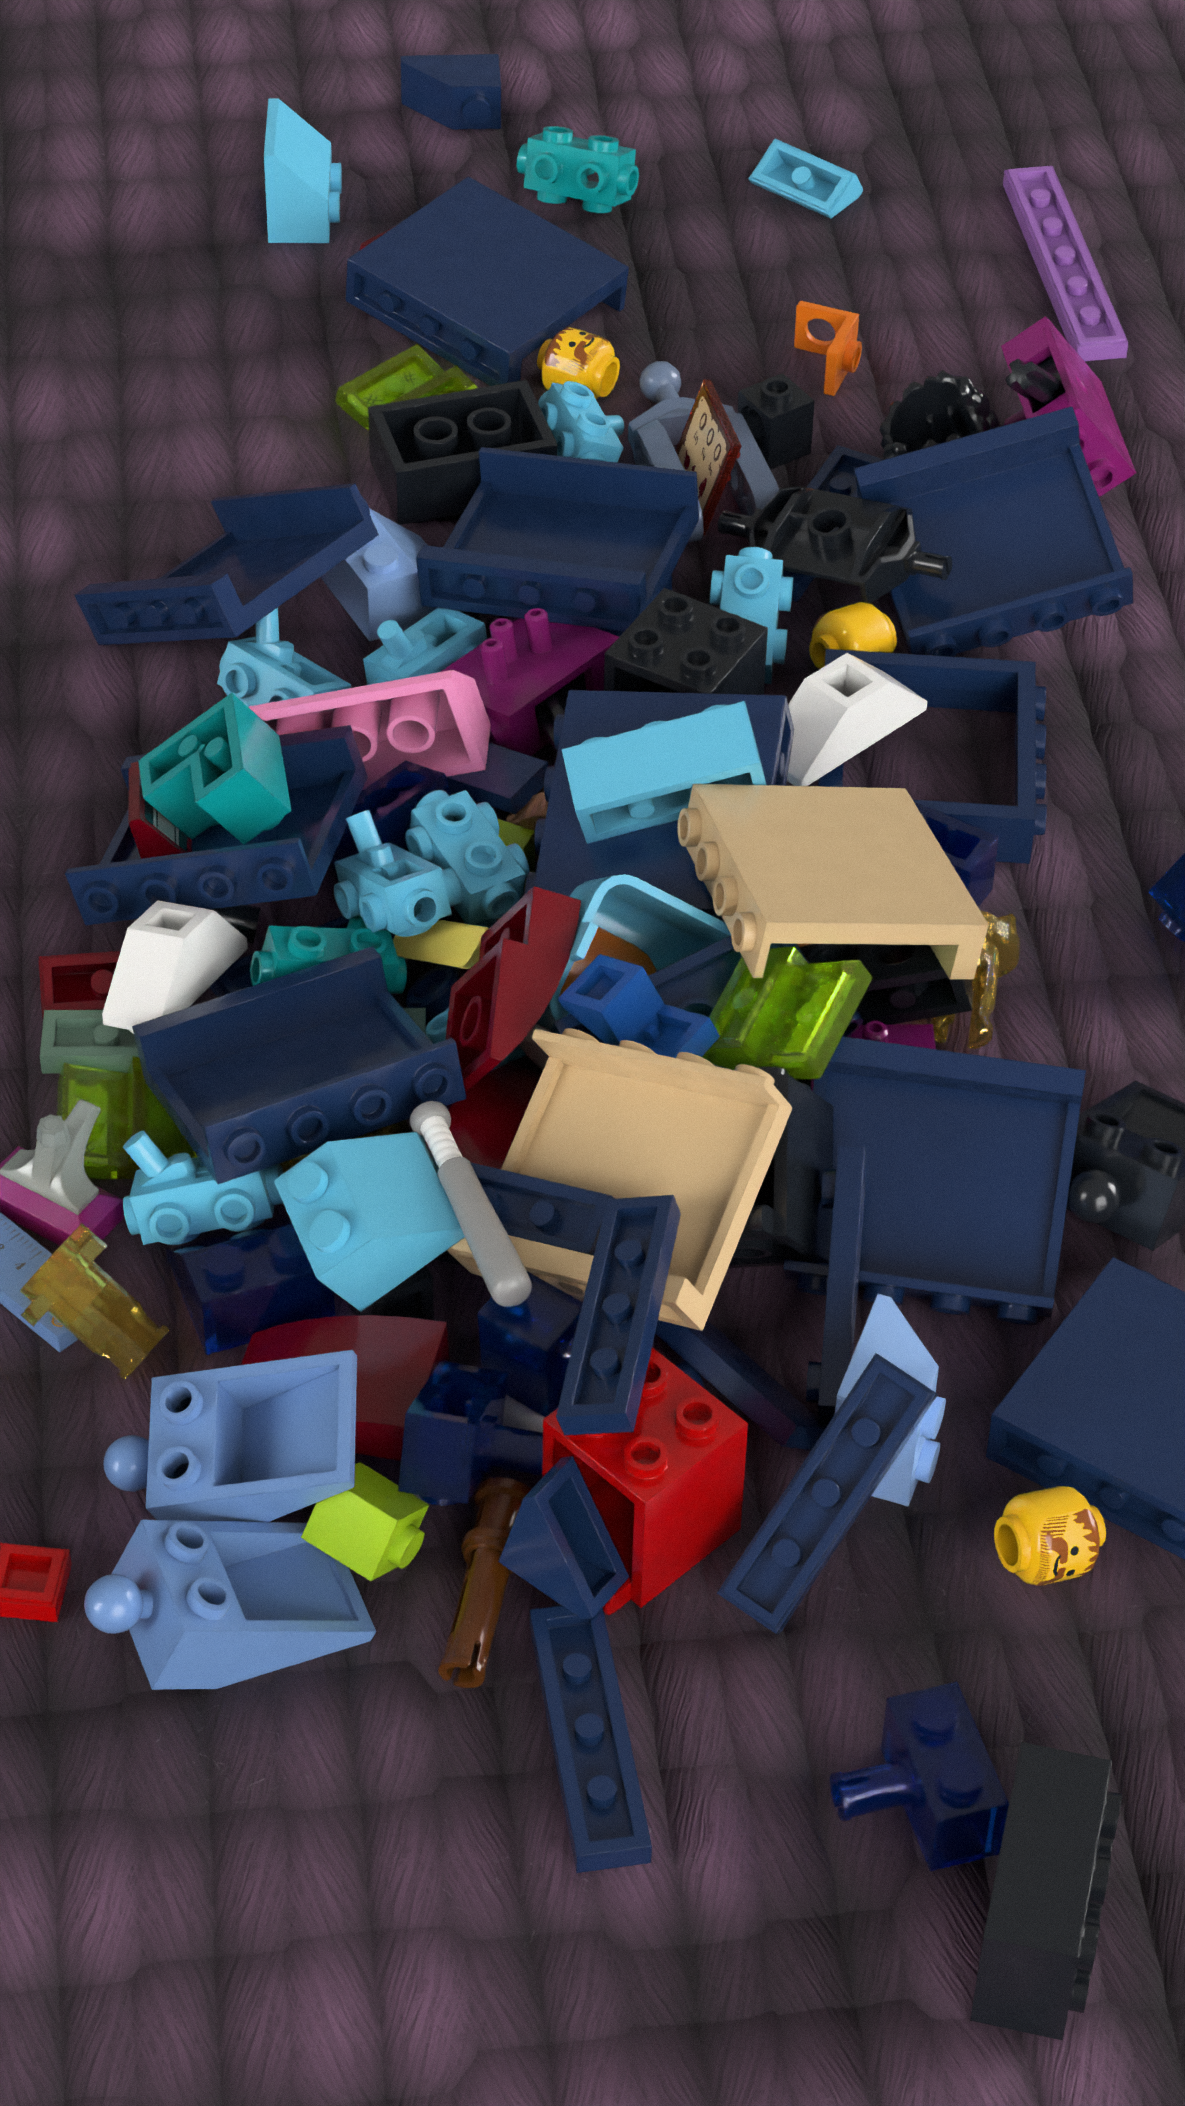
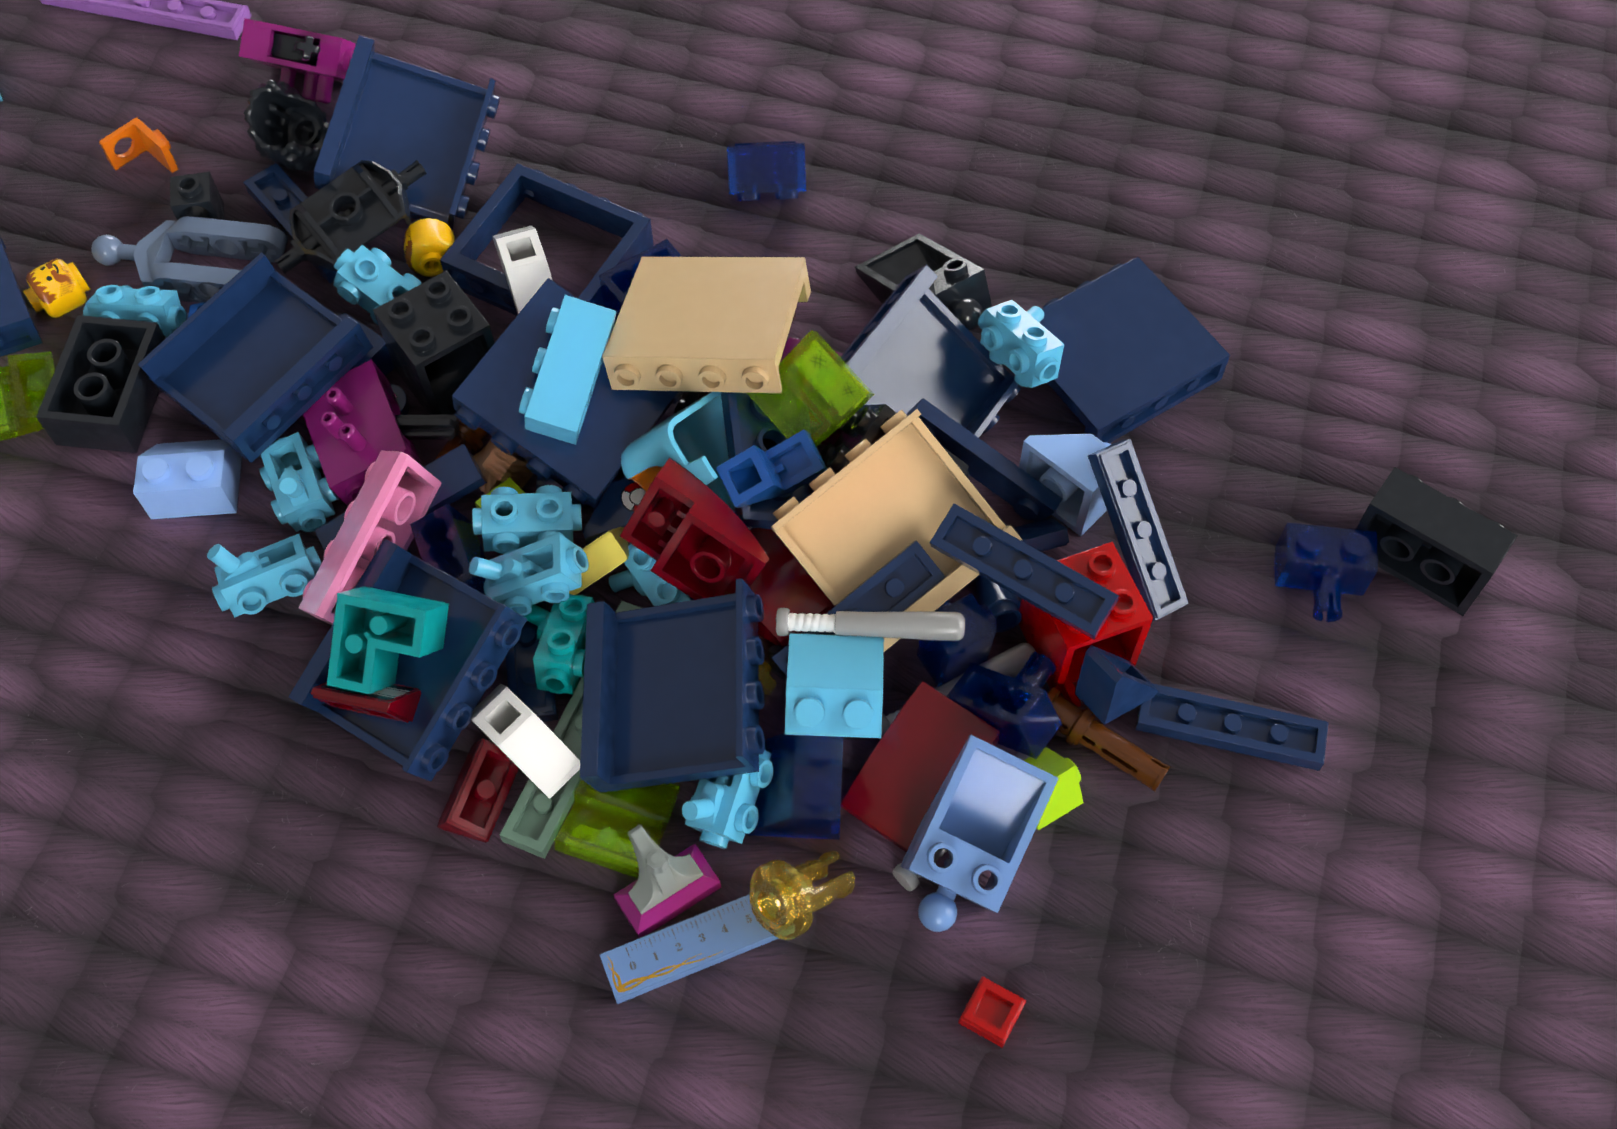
camera: 65 degrees left, 15 degrees up
dark blue panel [74,483,379,645] -> none
medium blue slope [84,1520,376,1690] -> none
dark blue tile [406,965,463,1024] -> none
piece [675,379,742,535] -> none
yellow head [994,1486,1106,1586] -> none
none -> medium azure brick [978,300,1064,388]

